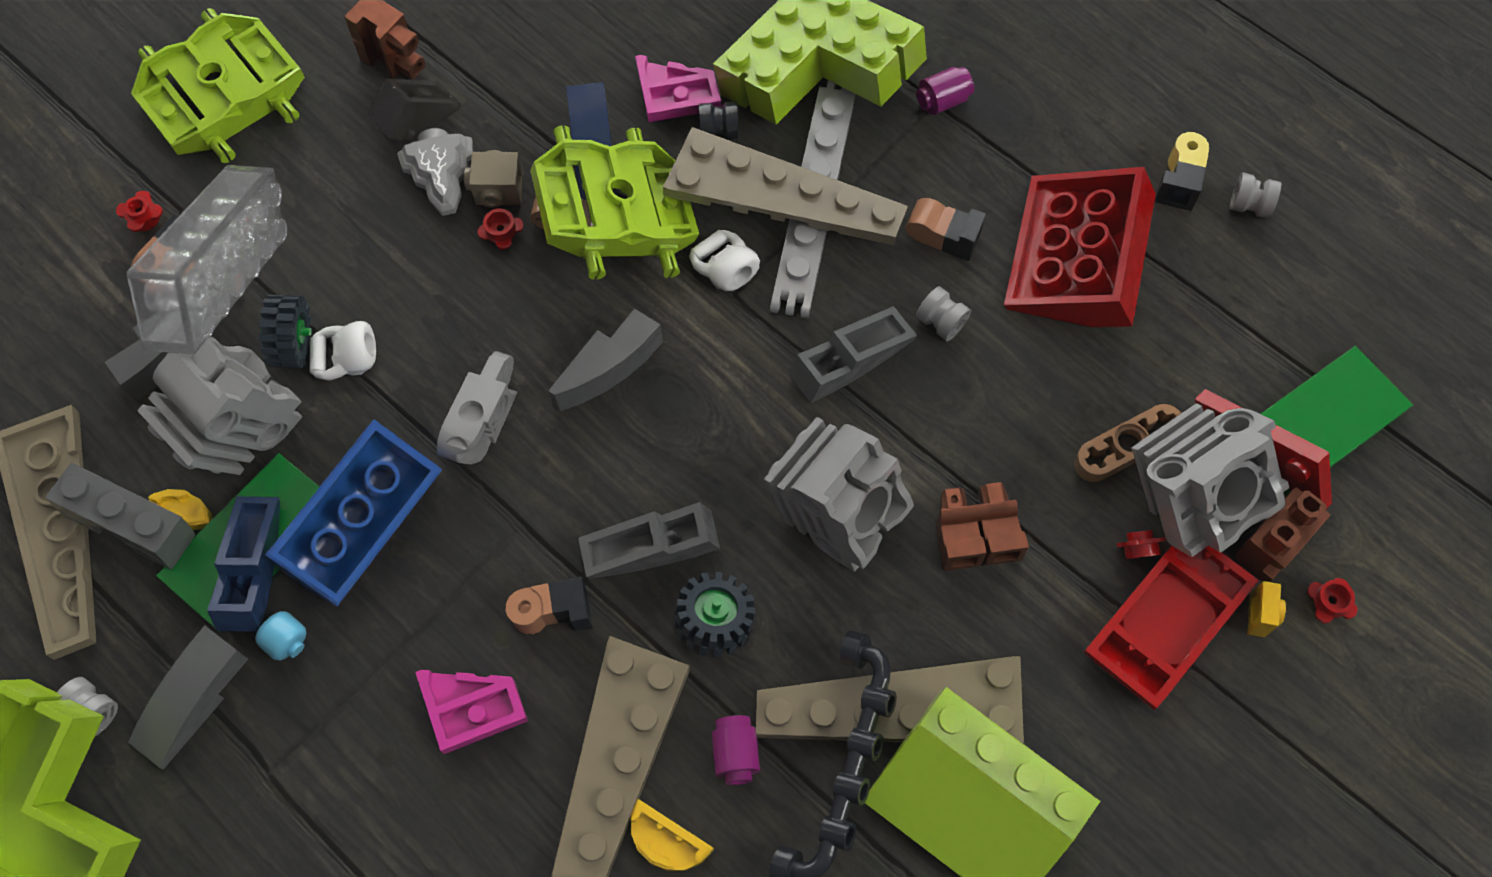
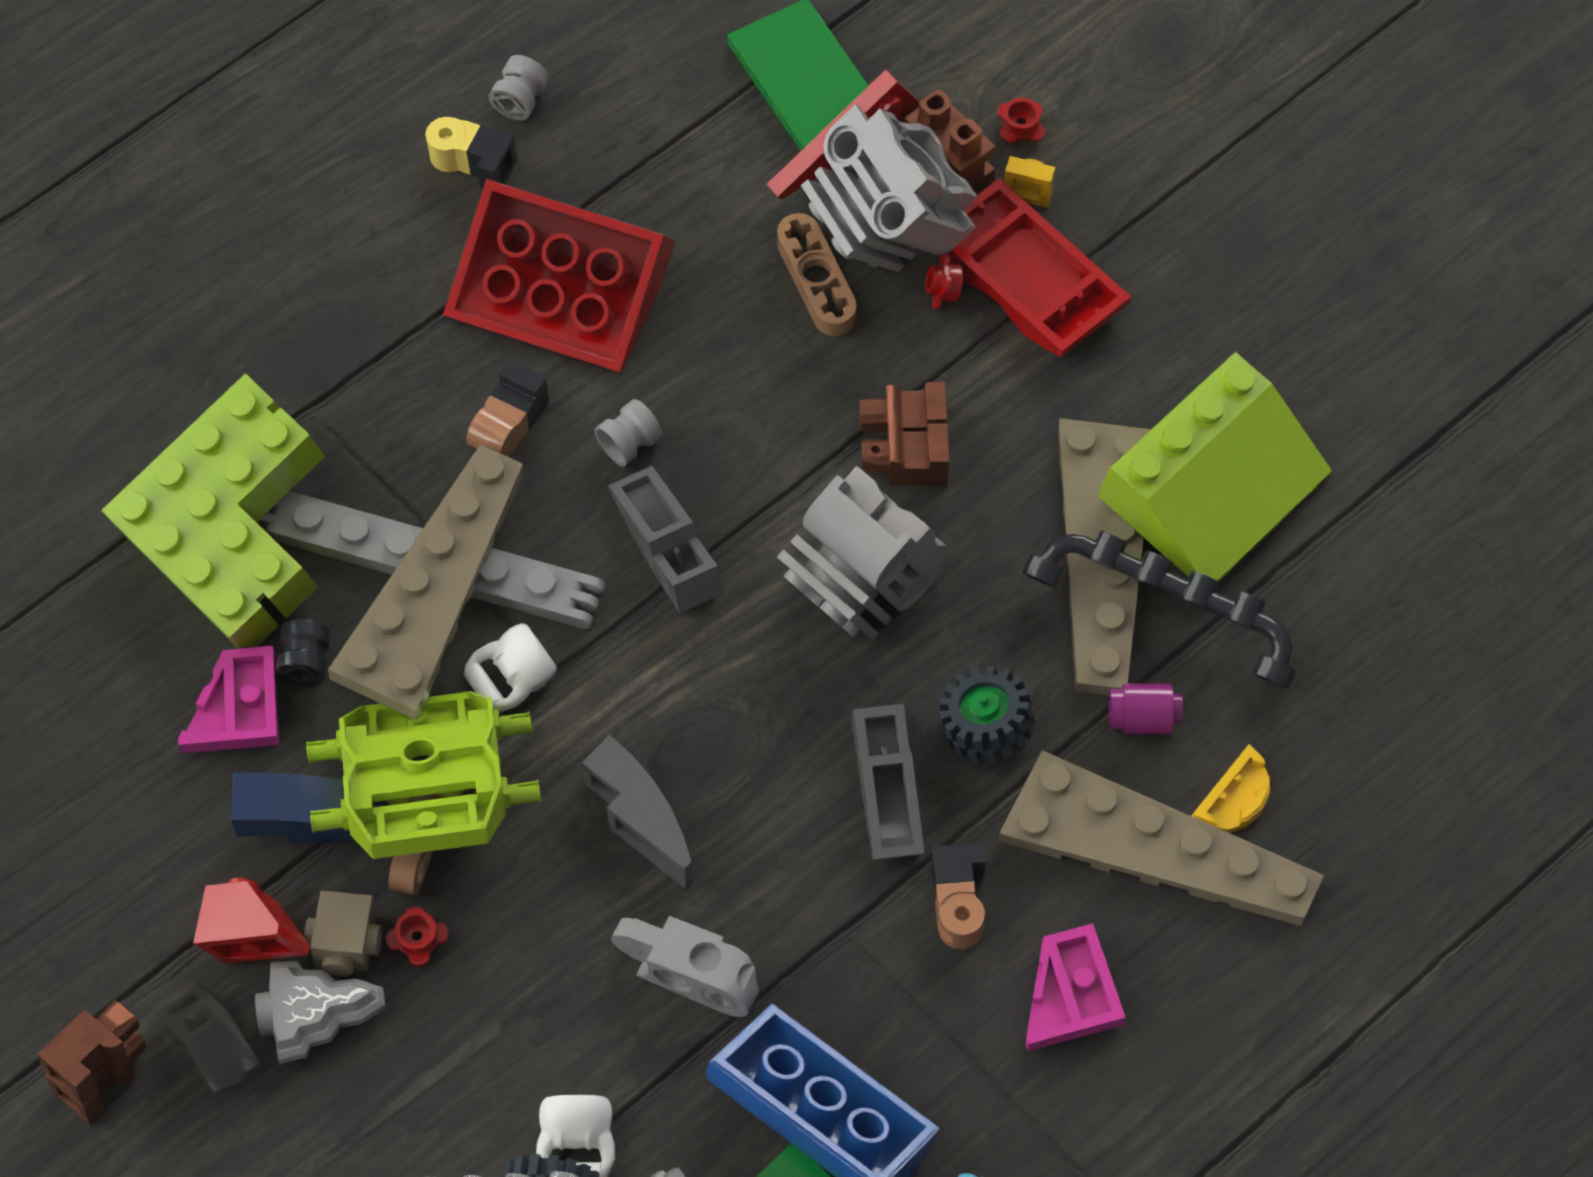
camera: 85 degrees left, 5 degrees down
magenta brick [916,67,974,115] -> none
none -> slope [193,878,310,964]

